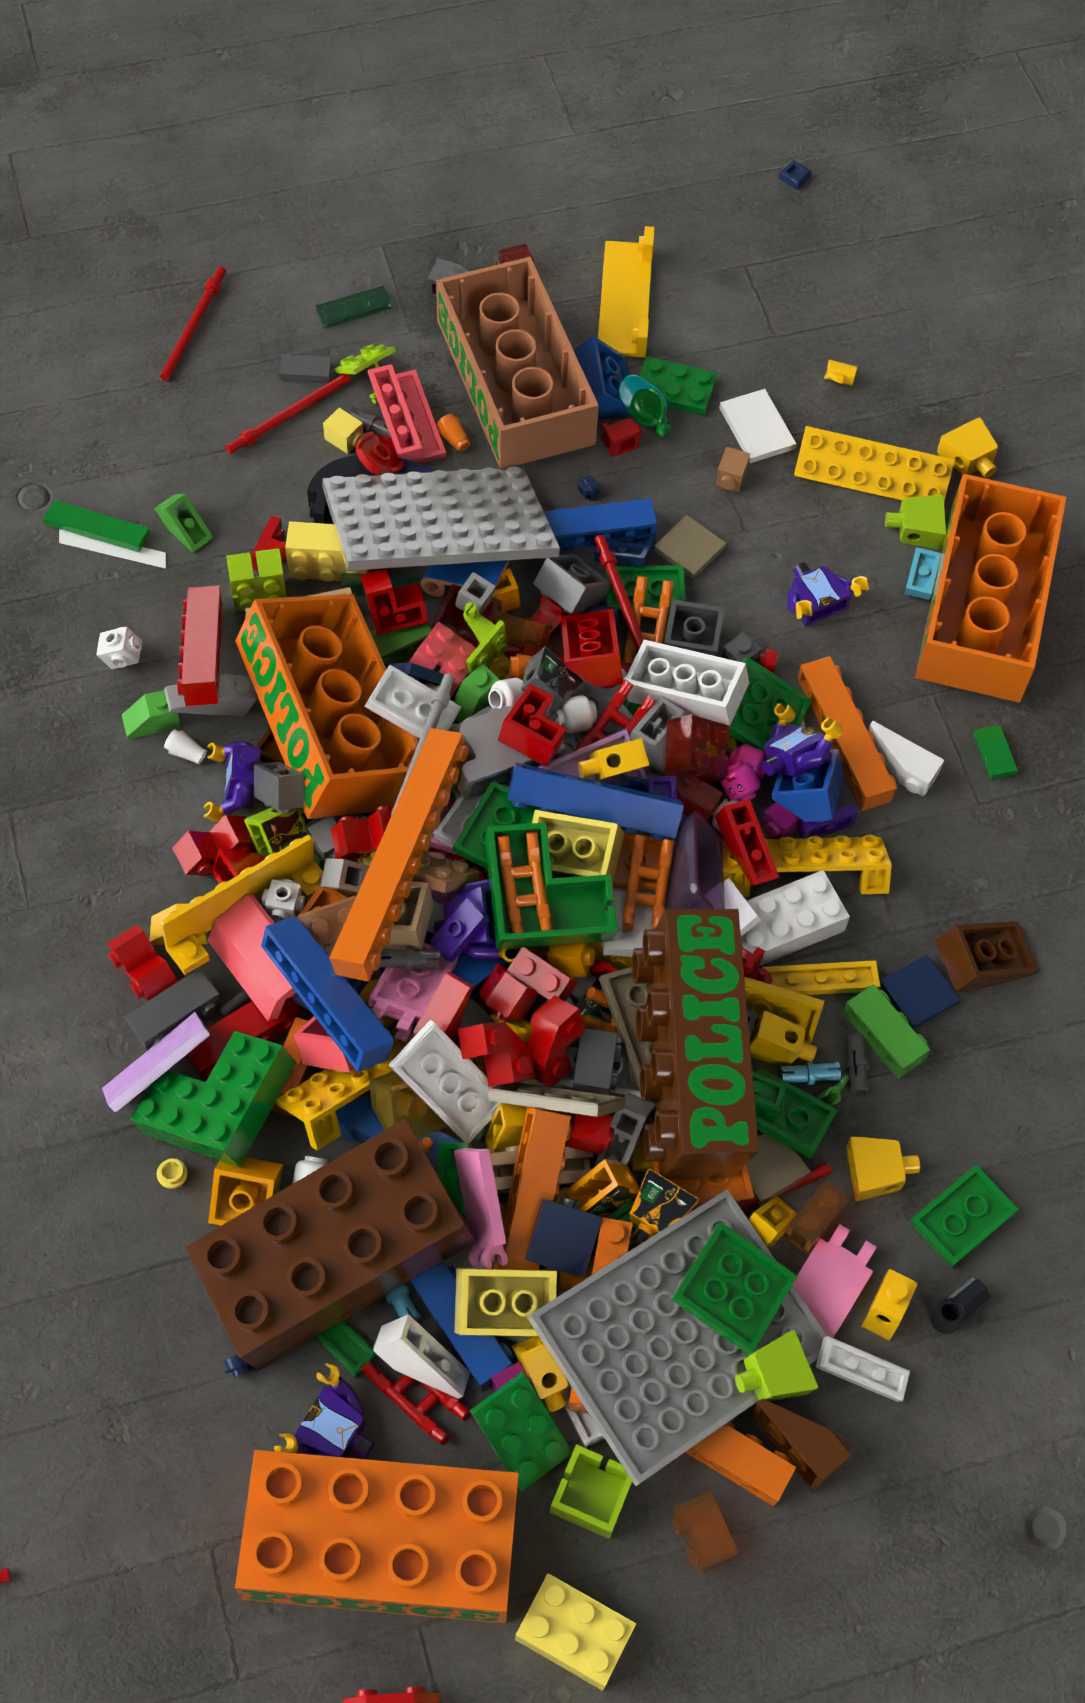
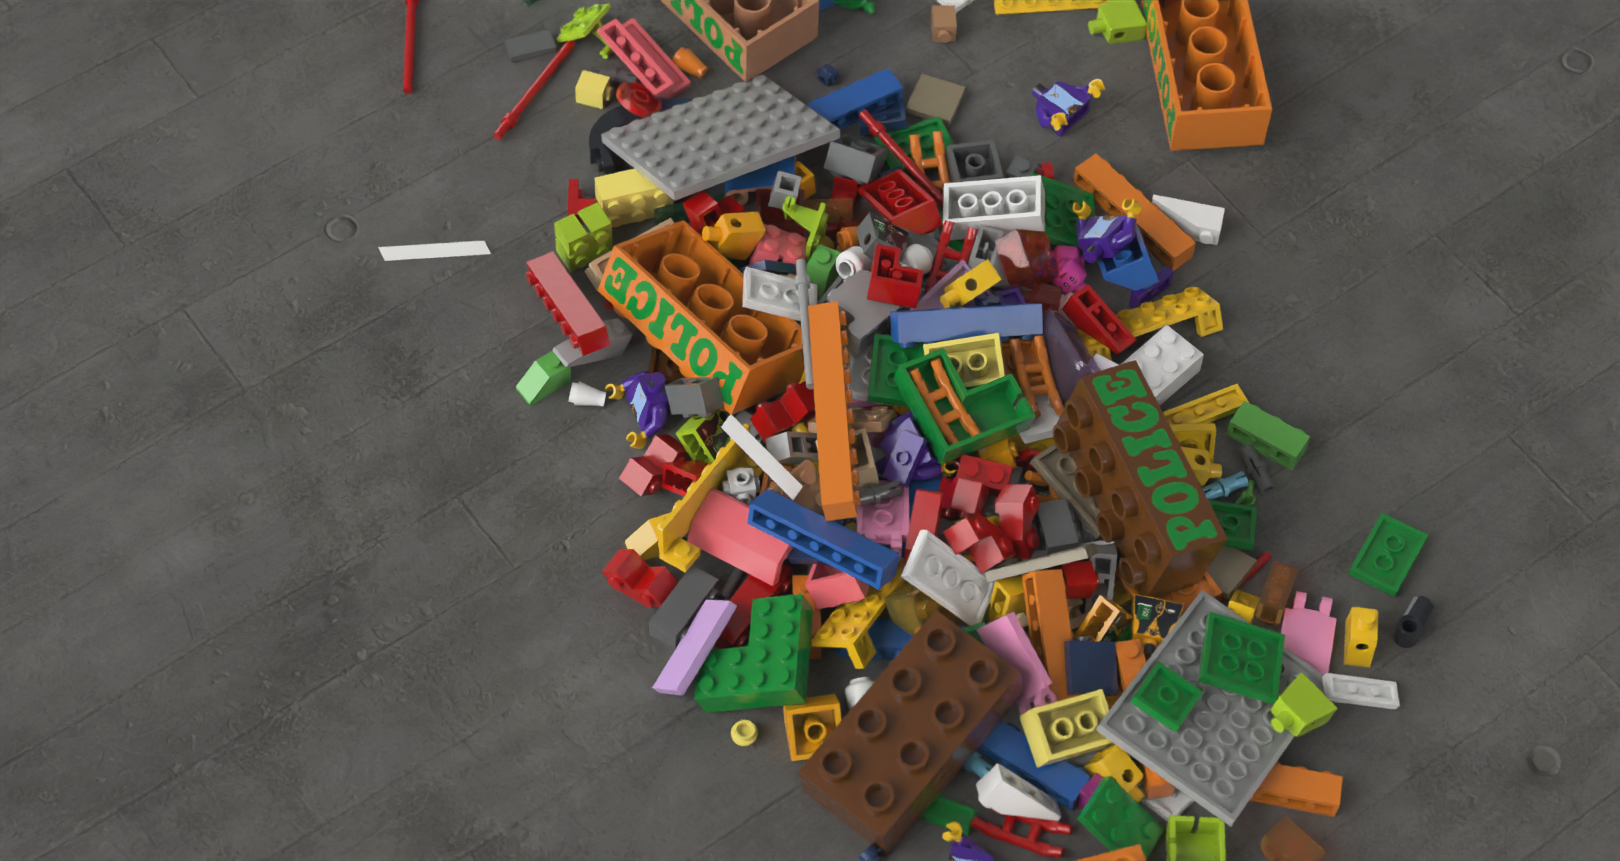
camera: 20 degrees left, 5 degrees down
green tile [43,500,150,552] -> none
white brick [96,627,142,669] -> none
bright green slope [154,494,214,552] -> none
red brick [601,418,642,458] -> none
reddish brown slope [750,1399,852,1493] -> none
magenta brick [762,802,802,839] -> none
yellow torso [846,1137,920,1201] -> none
dark blue tile [880,954,960,1029] -> none
medium azure plate [904,547,942,600] -> none
reddish brown slope [935,921,1039,992] -> none
green tile [973,725,1018,780] -> none
none -> light orange torso [702,212,766,260]
none -> white sticker [721,414,803,500]
none -> green plate [1130,661,1203,733]

